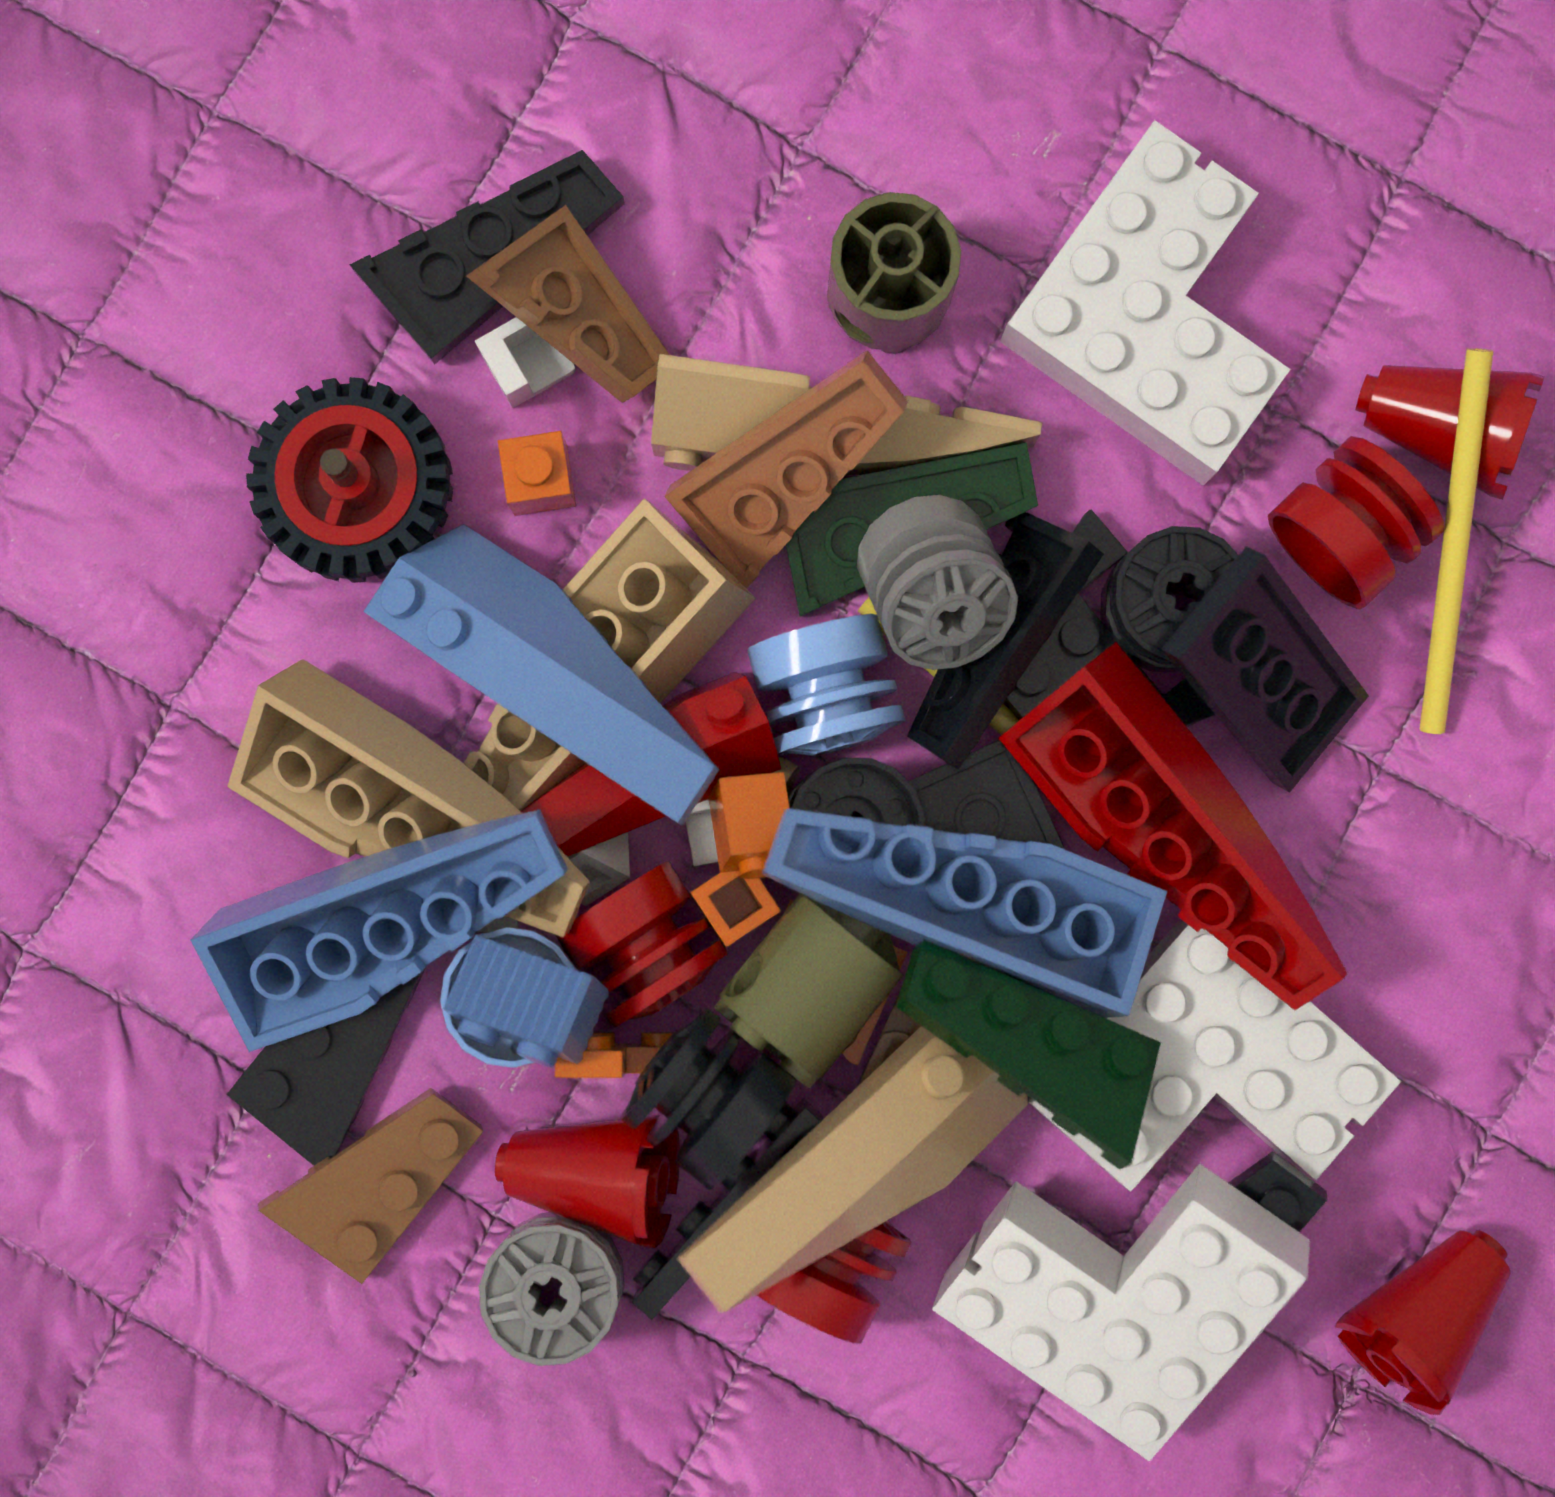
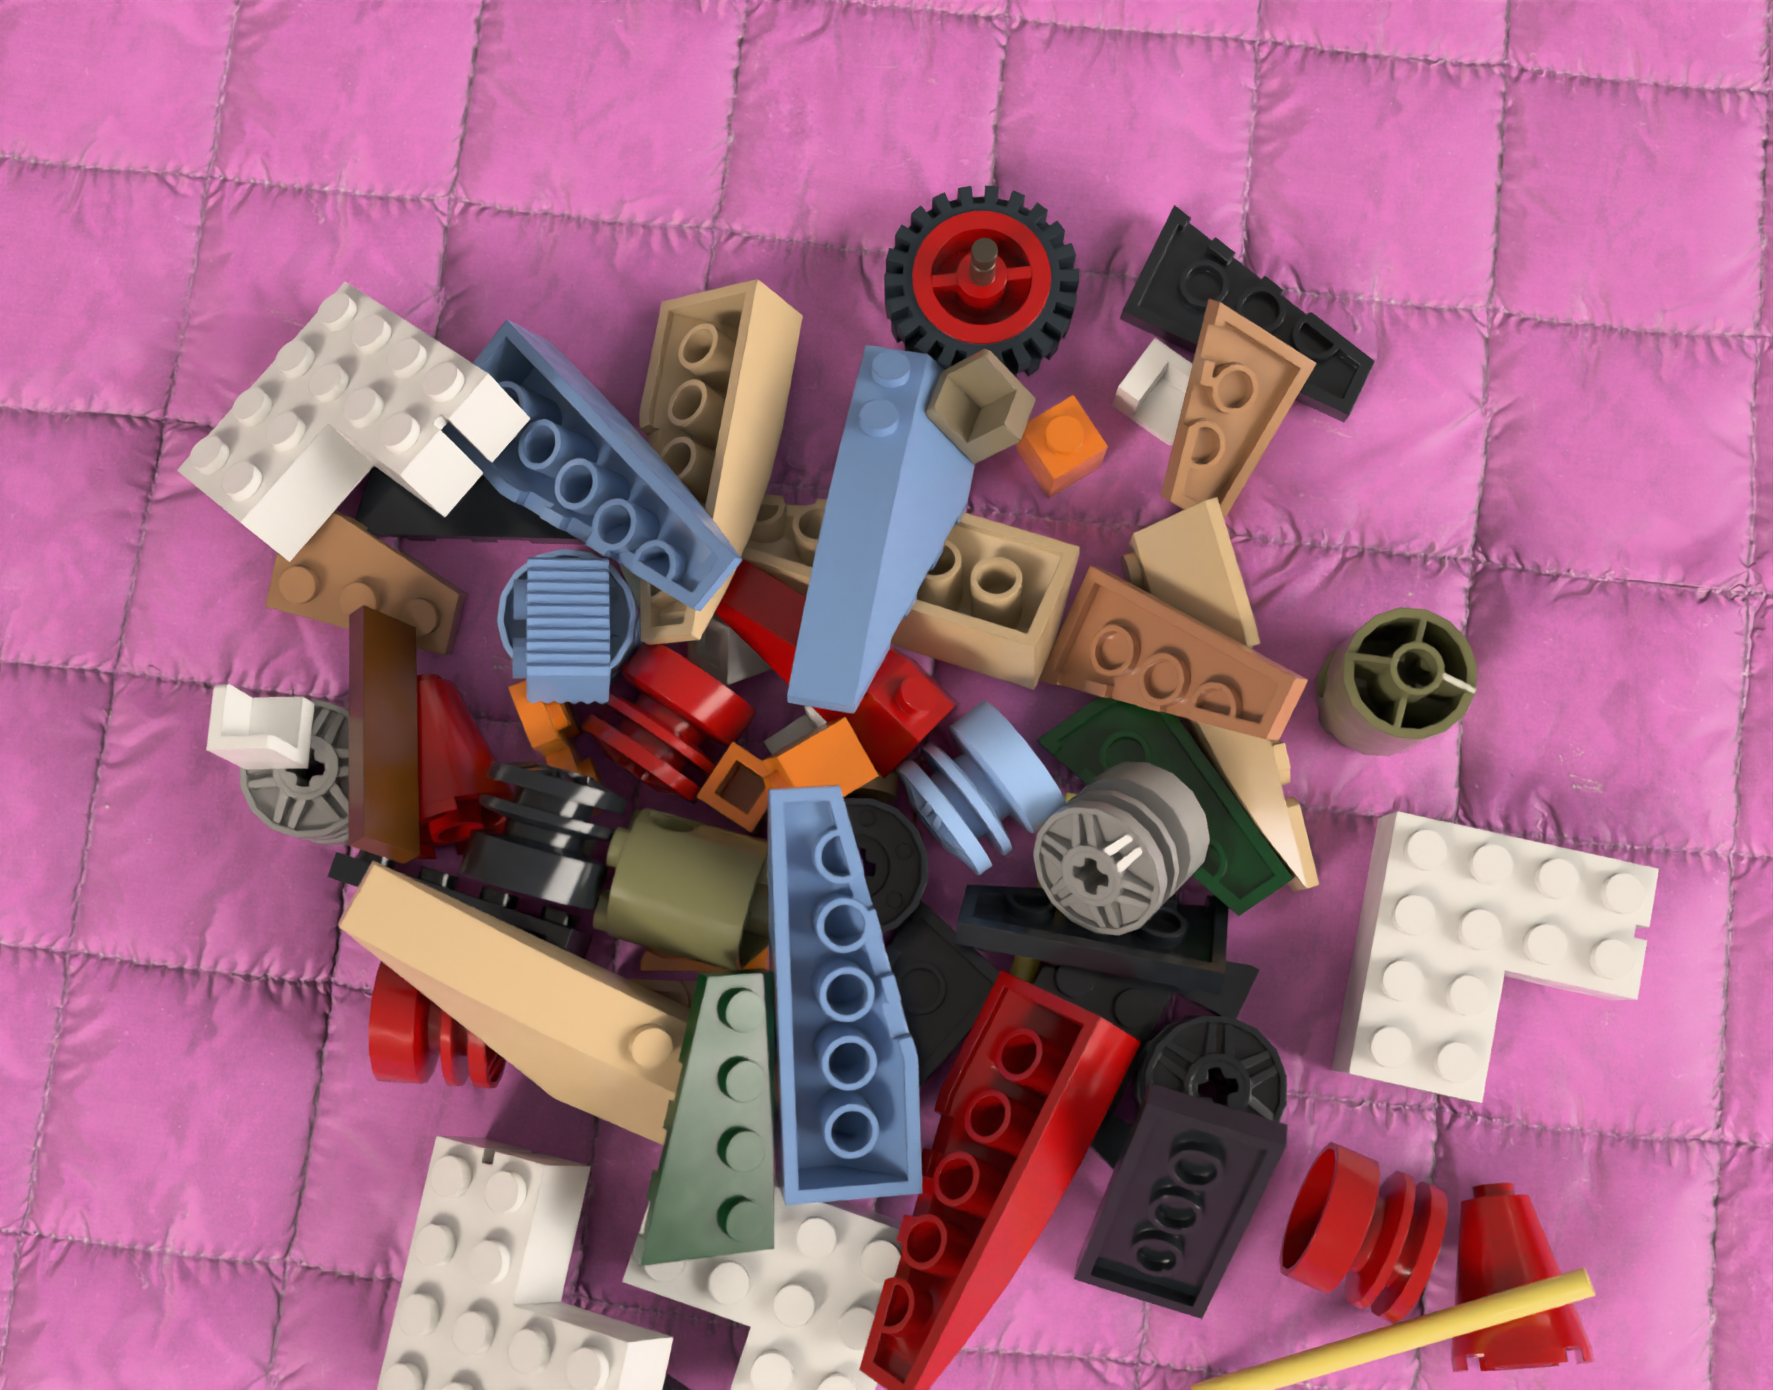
camera: 75 degrees right, 5 degrees down
none -> white piece [177,281,530,562]
none -> white panel [206,684,315,770]
none -> reddish brown tile [348,605,420,864]
none -> dark tan panel [926,349,1036,464]

